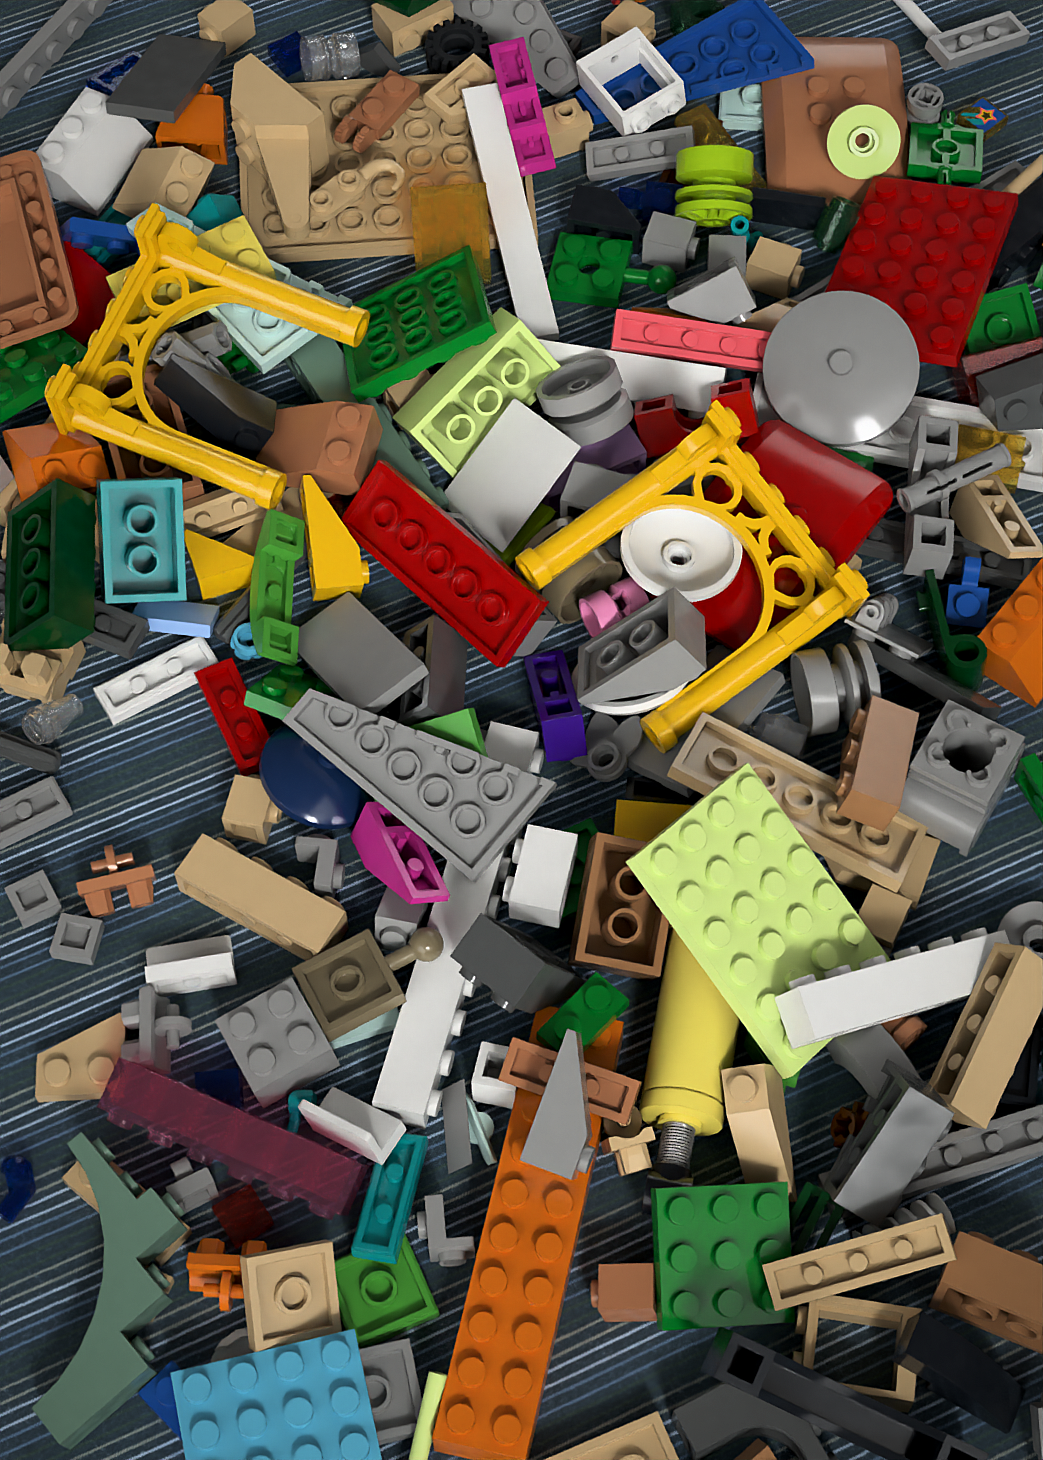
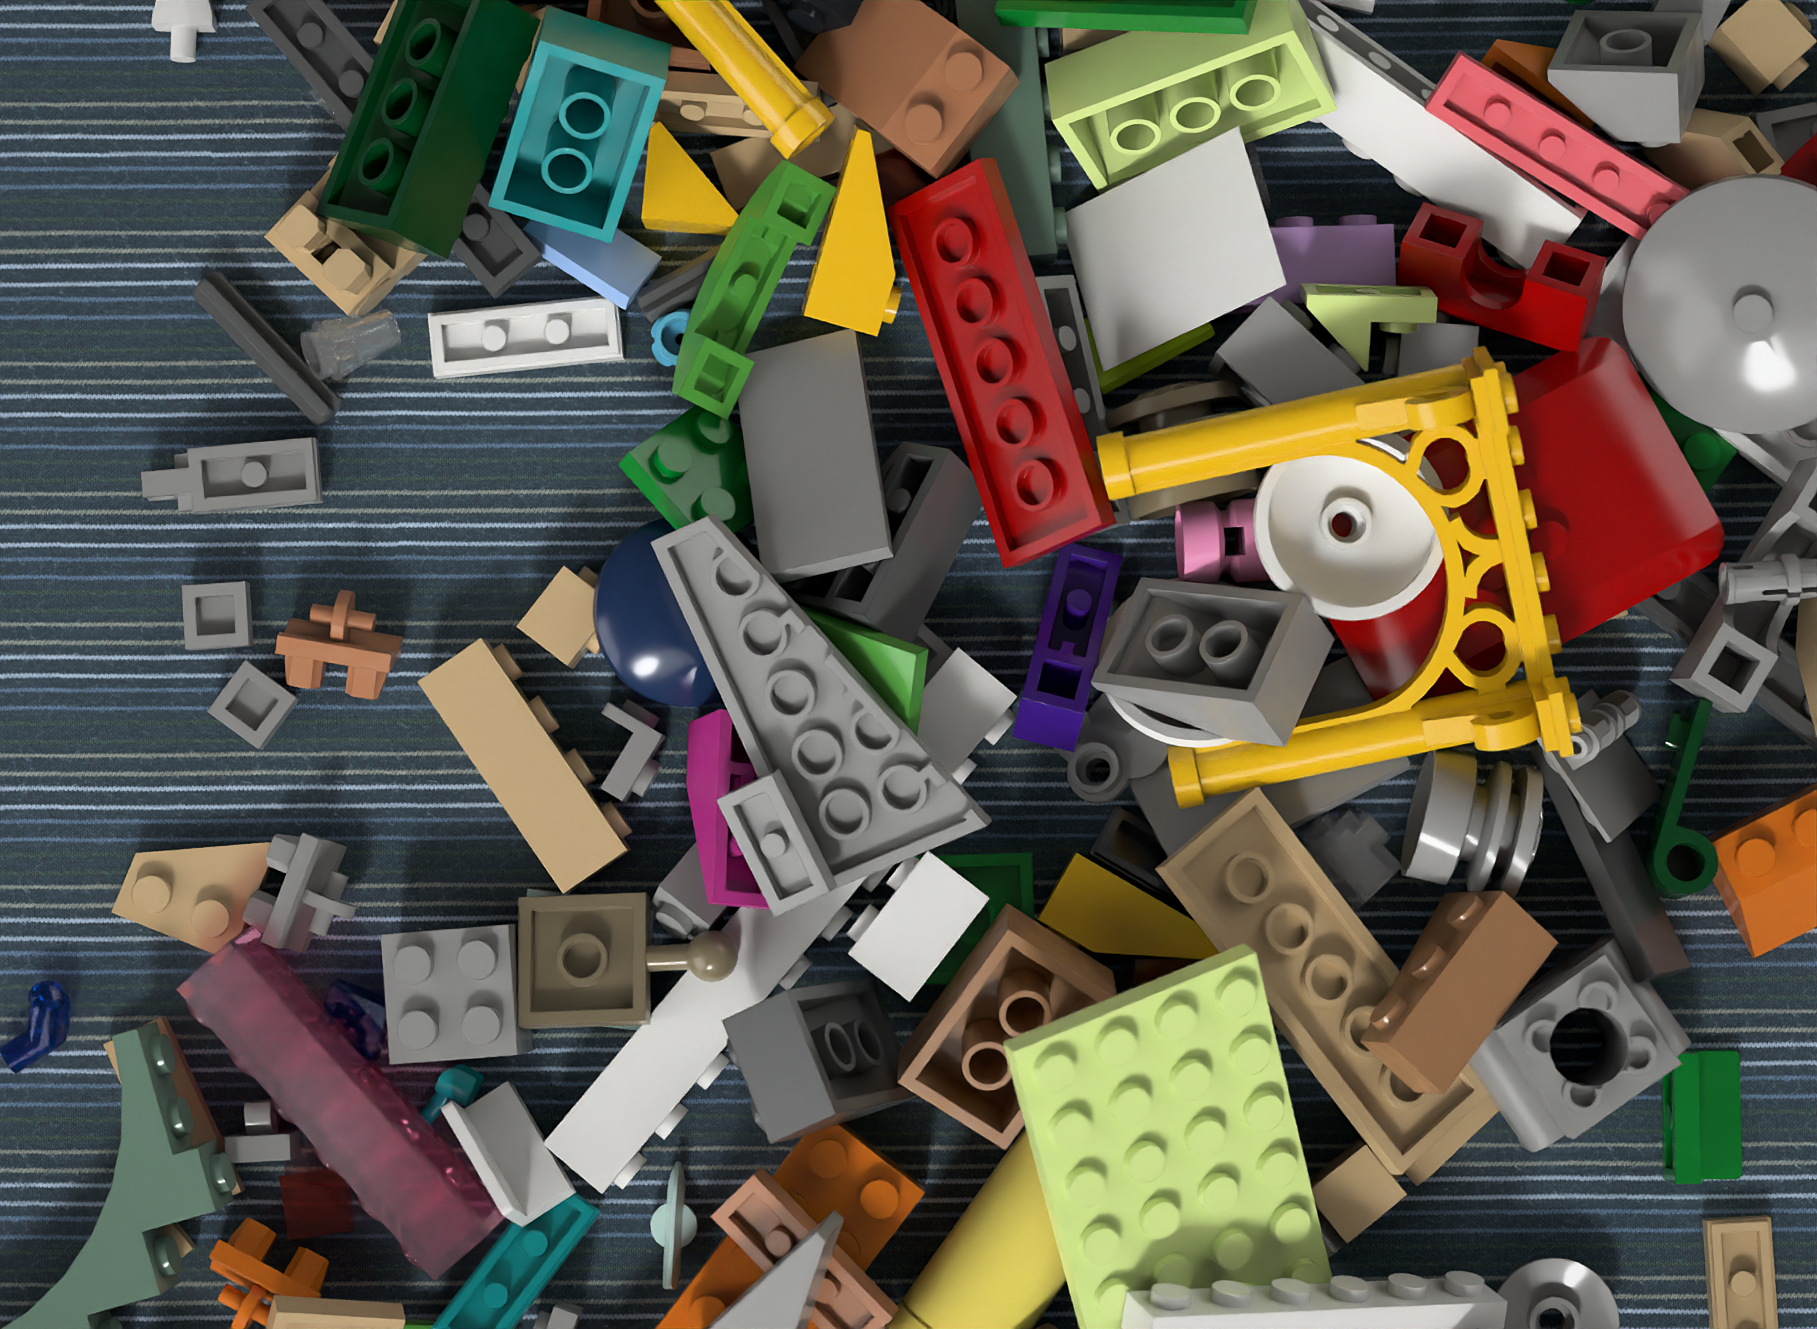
camera: 25 degrees right, 25 degrees up
white panel [144,935,237,997] -> none
red plate [194,657,270,776] -> none
light grey sticker [441,1079,472,1174] -> none
white brick [471,1041,517,1109] -> none
light grey wheel [535,356,635,446] -> none
green plate [536,972,629,1053] -> none
blue plate [945,556,990,630] -> none
none -> light grey plate [716,769,838,917]
none -> yellowish green slope [1300,283,1438,372]

